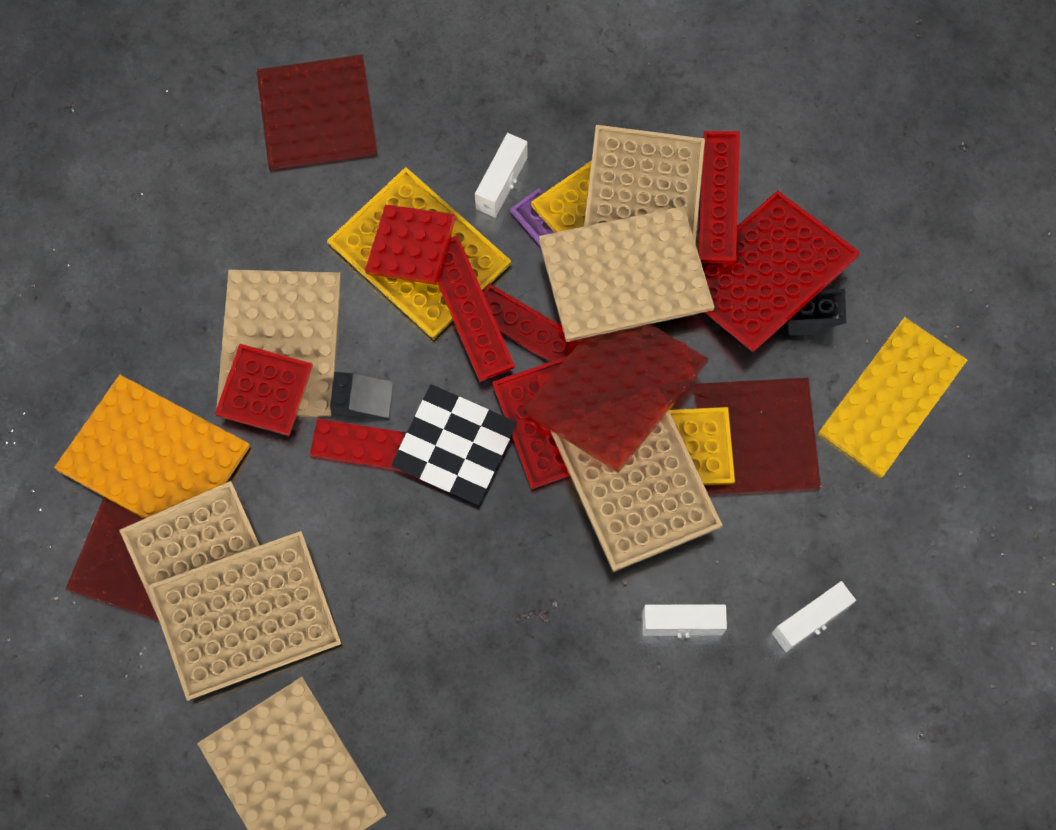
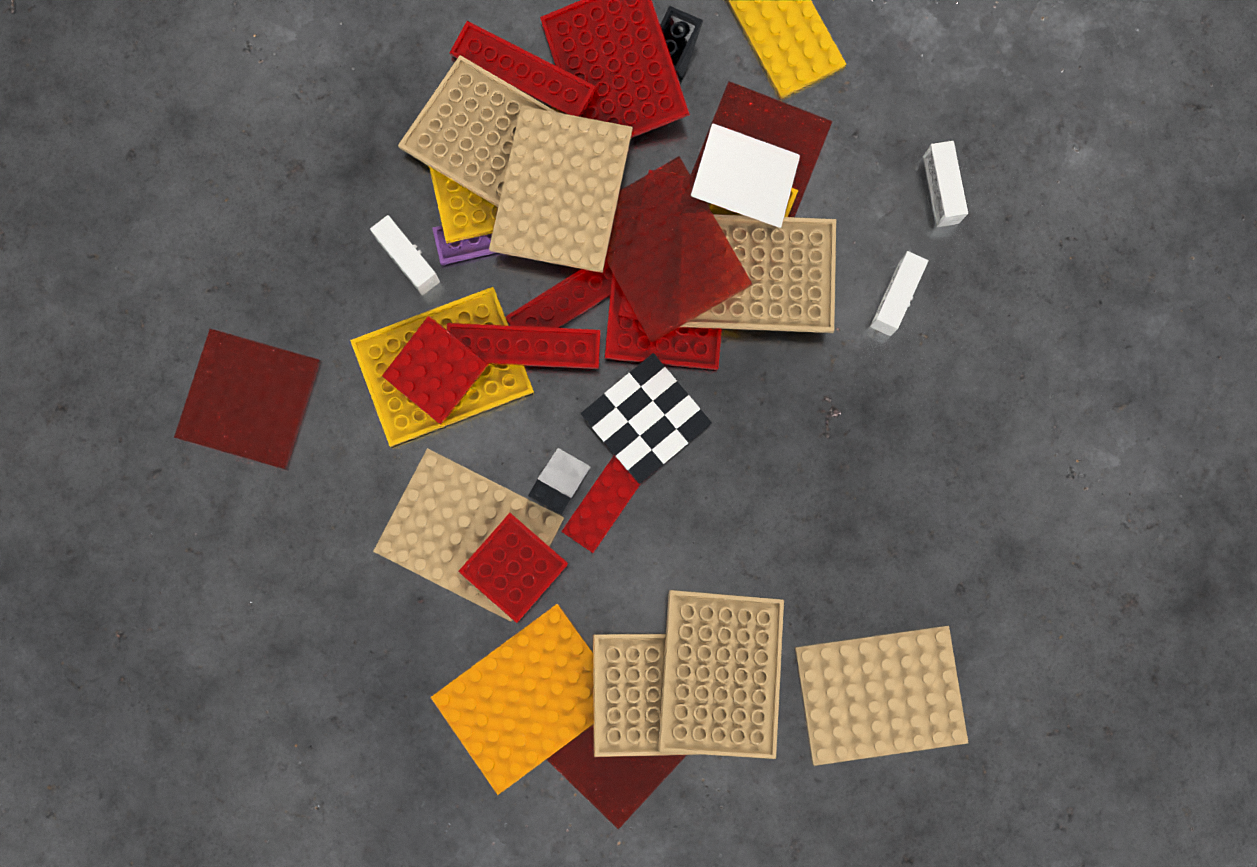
camera: 70 degrees left, 10 degrees up
none -> white sticker [691,124,800,228]

